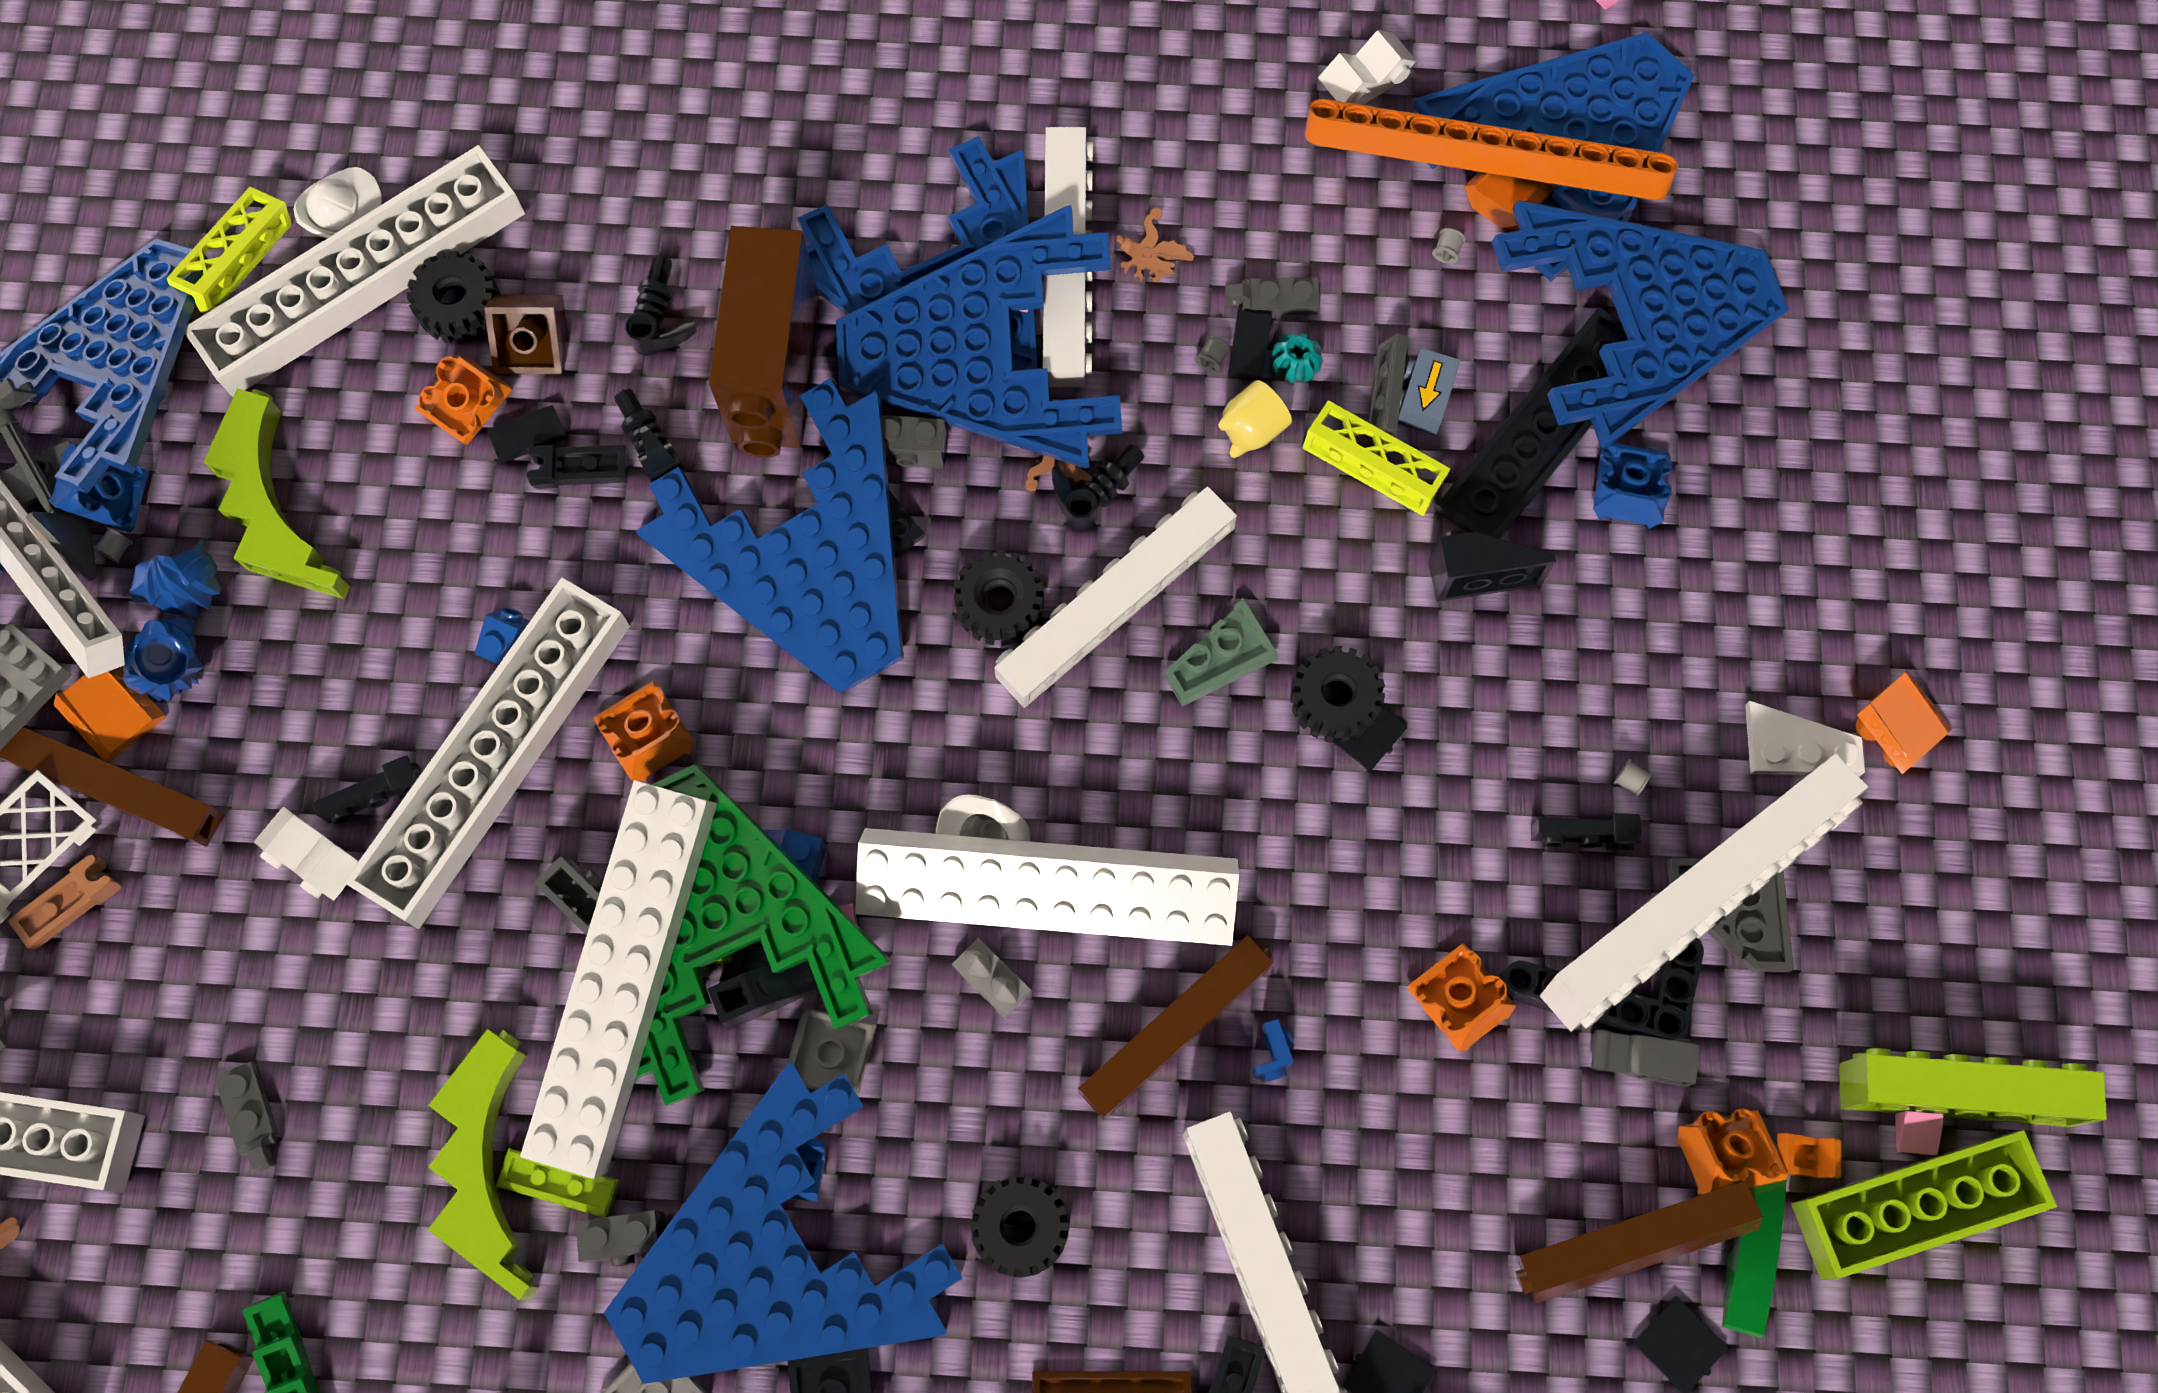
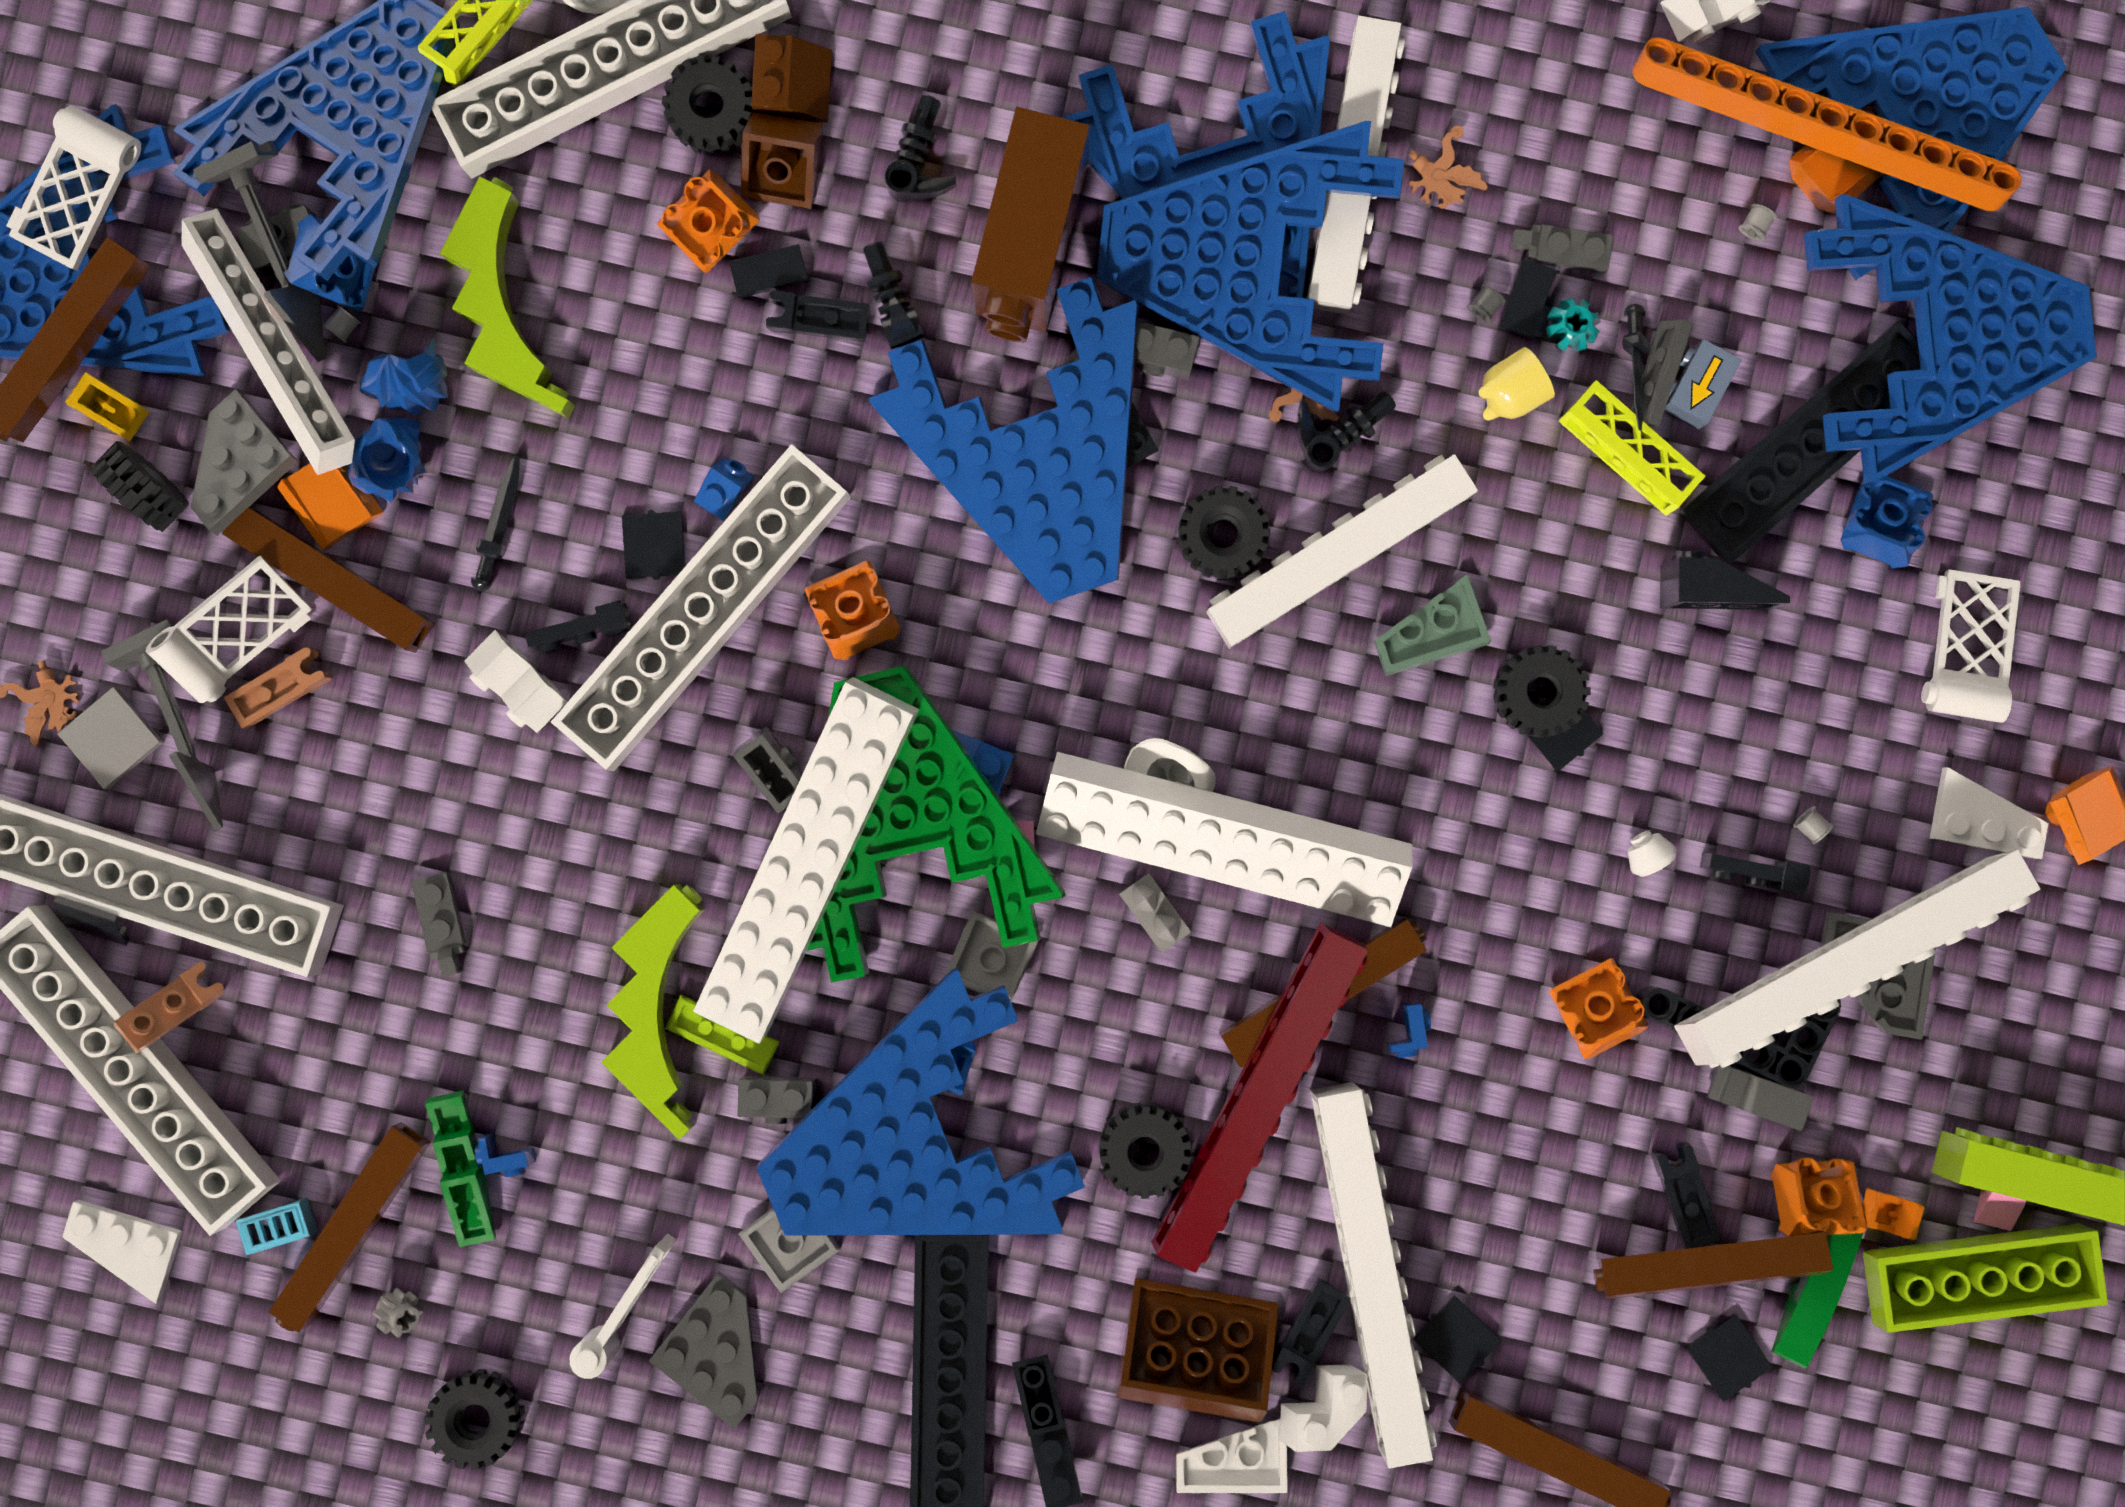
camera: 10 degrees right, 15 degrees up
black slope [707,960,819,1030] -> none
none -> black sword [471,456,520,591]
none -> blue bracket [475,1133,536,1177]
none -> black piece [622,510,686,580]
none -> reddish brown slope [751,34,832,123]
none -> dark red brick [1151,922,1368,1273]
none -> black sword [1622,303,1650,431]
none -> white cone [1627,830,1677,877]
none -> black plate [1651,1142,1721,1249]
none -> white piece [1921,569,2021,723]

